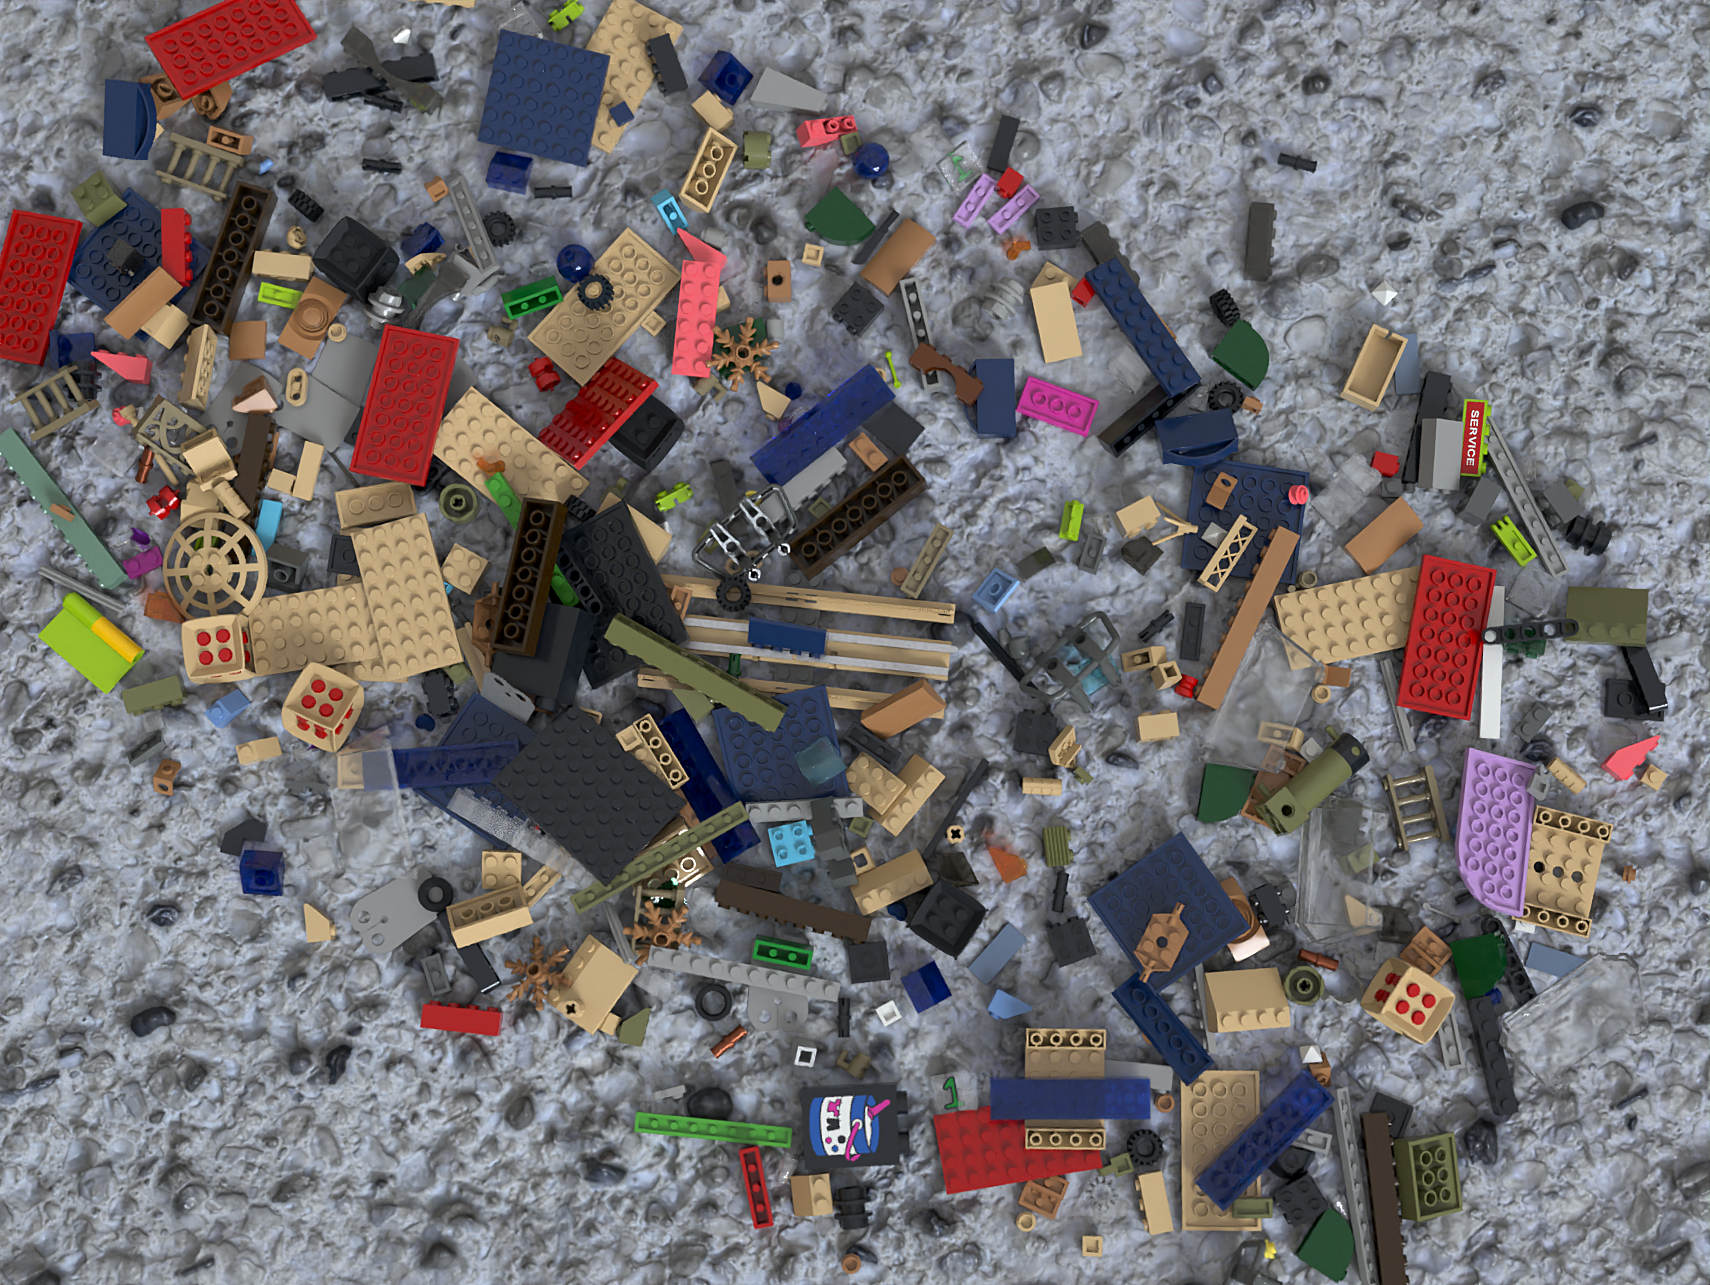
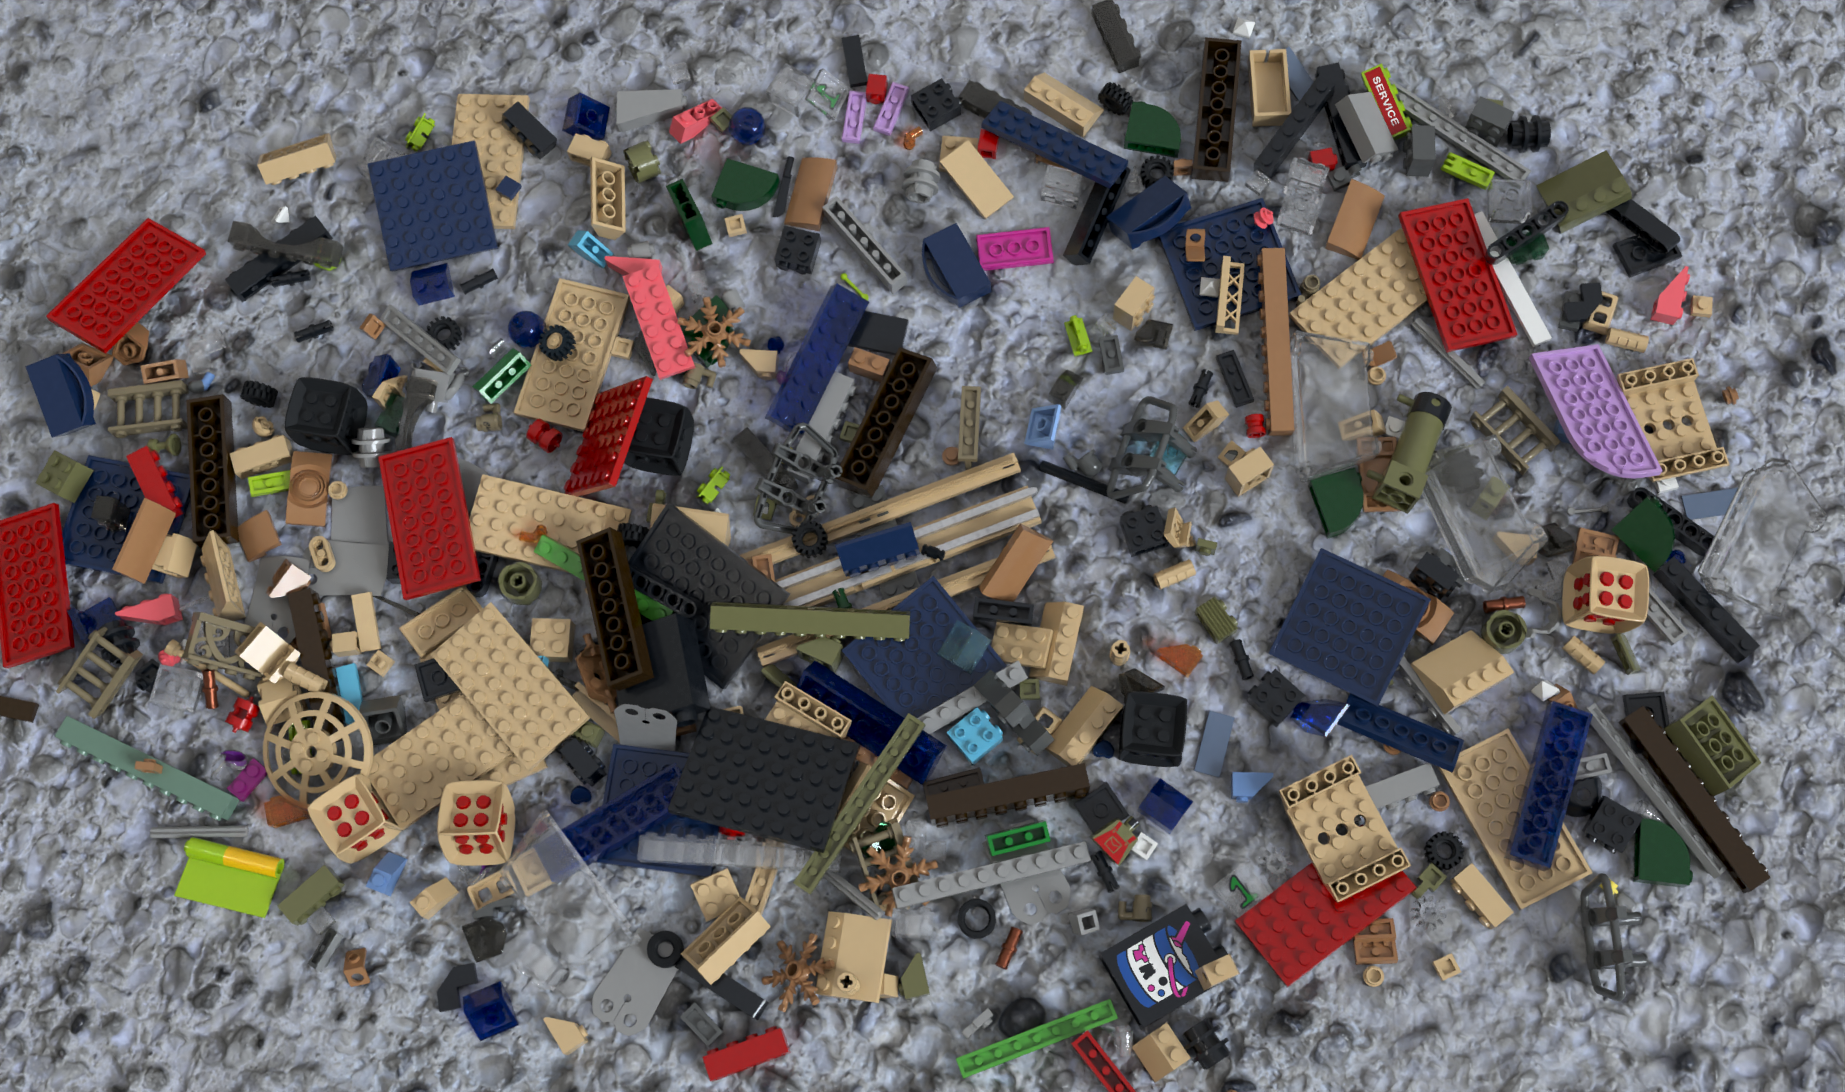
camera: 20 degrees left, 10 degrees down
tan plate [616,725,643,751] -> none
medium nougat brick [764,260,791,303] -> none
reddish brown arch [908,342,984,408] -> none
black tile [922,759,990,861] -> none
clear blue brick [989,1076,1151,1120] -> none
medium nougat plate [1134,902,1189,983] -> none
tan brick [1150,660,1182,690] -> none
tan plant [1152,502,1198,545] -> none
olive tile [1232,1197,1273,1218] -> none
light grey plate [1525,765,1552,801] -> none
none -> black bracket [135,659,167,694]
none -> olive piece [147,434,181,456]
none -> tan tile [367,650,395,677]
none -> clear smoke slope [462,917,507,963]
none -> tan piece [467,868,518,910]
none -> dark green brick [666,179,713,251]
none -> olive slope [761,664,801,690]
none -> black piece [921,544,945,561]
none -> tan slope [1024,72,1104,137]
none -> torso [1089,816,1140,866]
none -> dark brown brick [1191,37,1242,182]
none -> tan torso [1195,954,1240,990]
none -> tan slope [1218,440,1246,467]
none -> black brick [1254,75,1335,180]
none -> clear blue slope [1290,699,1350,737]
none -> tan axle [1562,635,1605,675]
none -> black tile [1563,283,1603,323]
none -> tan piece [1582,291,1618,335]
none -> olive slope [1611,633,1641,675]

